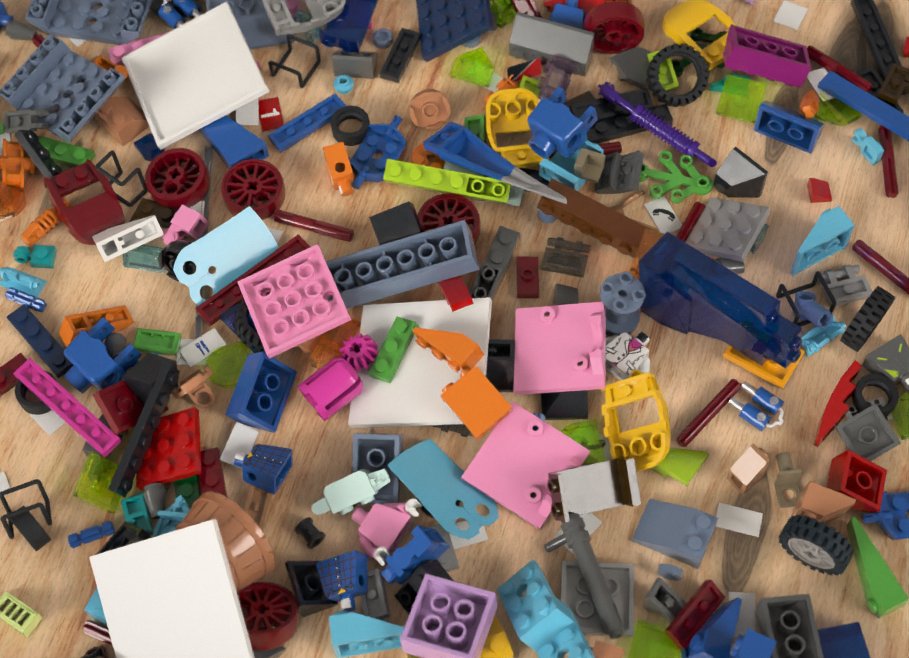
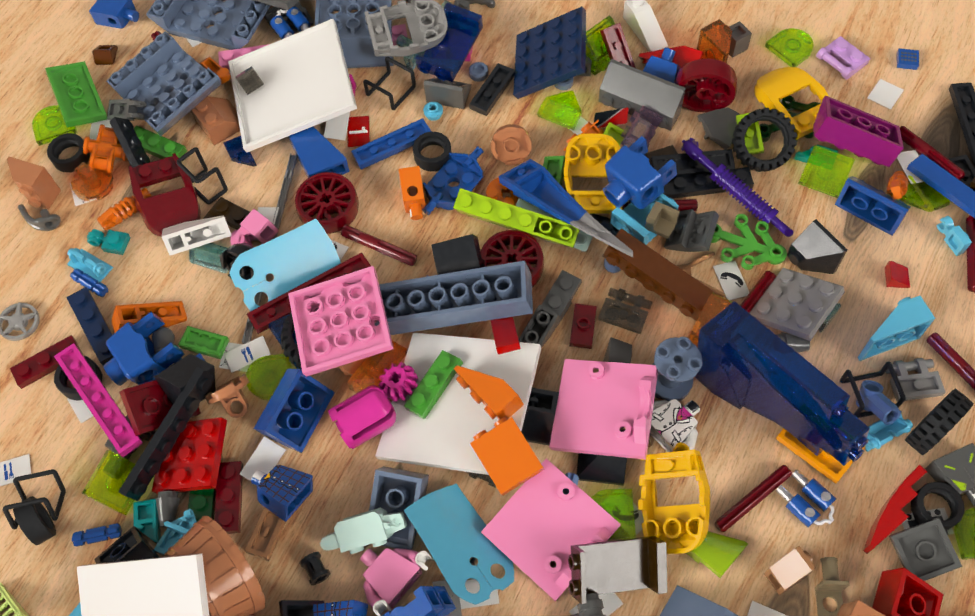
camera: 10 degrees right, 0 degrees up
dark grey cone [6,20,37,41] -> none
dark red piece [145,148,210,209] -> none
none -> clear smoke tile [236,66,264,95]

